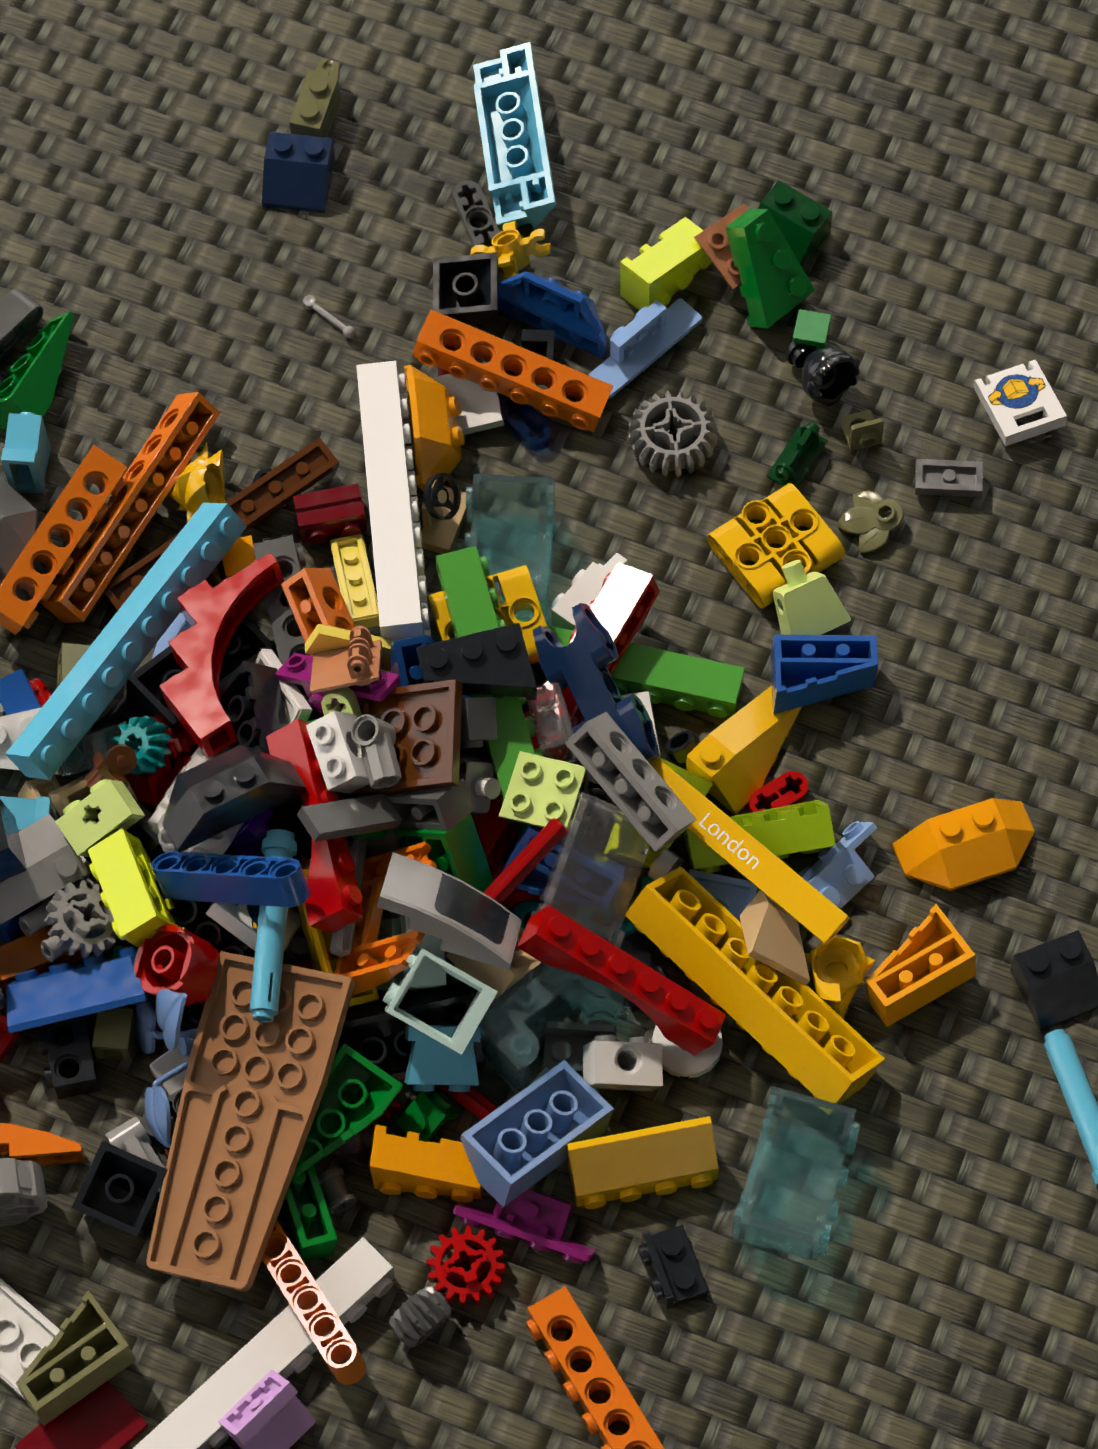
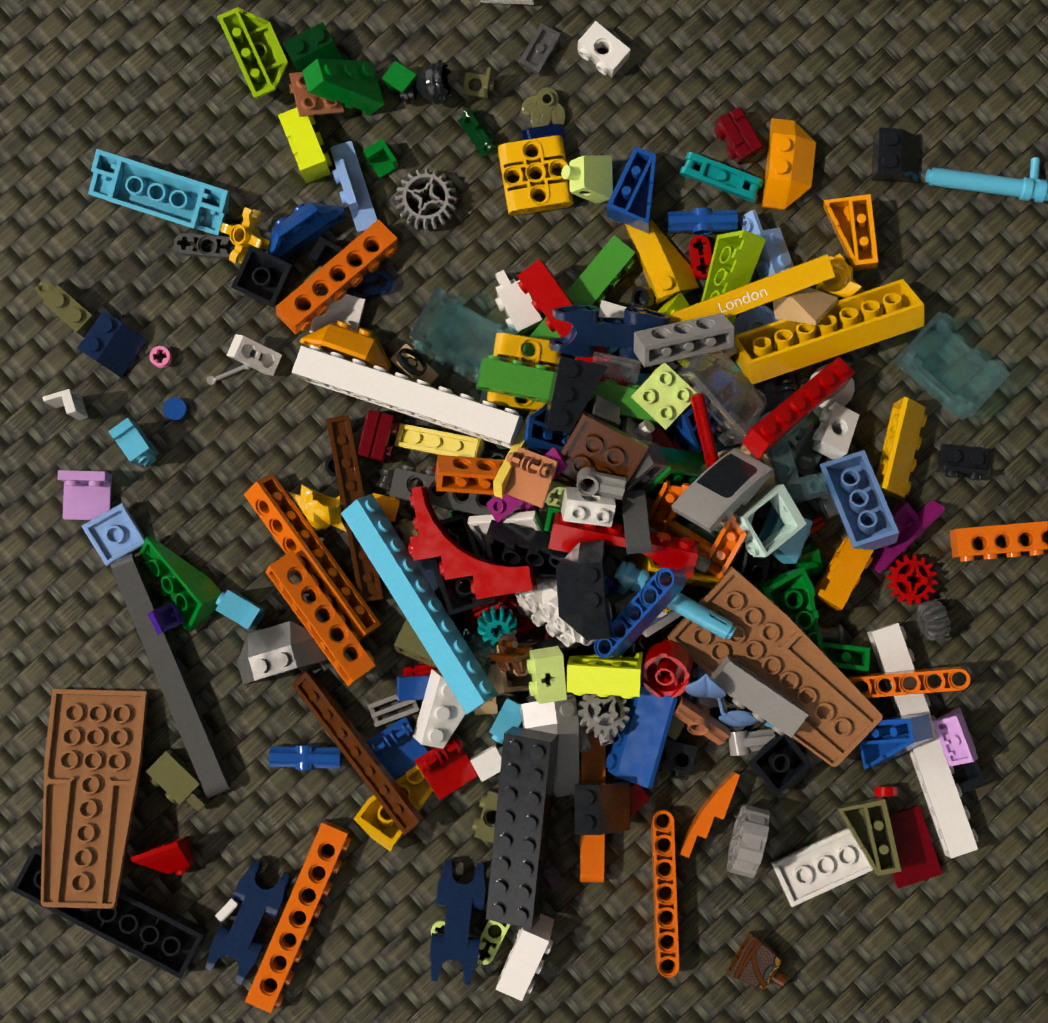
camera: 70 degrees left, 20 degrees up
none -> white panel [42,389,88,420]
none -> lavender bracket [58,470,112,520]
none -> light blue plate [81,502,146,566]
none -> medium azure hips [108,418,160,467]
none -> bright pink bush [149,346,173,368]
none -> blue tile [163,397,188,421]
none -> lime wedge [217,7,289,99]
none -> white piece [226,334,282,376]
none -> green panel [363,138,399,179]
none -> clear blue beam [521,124,566,140]
none -> white brick [577,21,631,78]
none -> blue piece [667,207,738,235]
none -> nougat piece [673,695,730,745]
none -> teal plate [679,152,764,203]
none -> light grey brick [711,655,808,738]
none -> dark red brick [714,107,763,164]
none -> blue wedge [859,713,933,770]
none -> red tile [874,787,899,797]

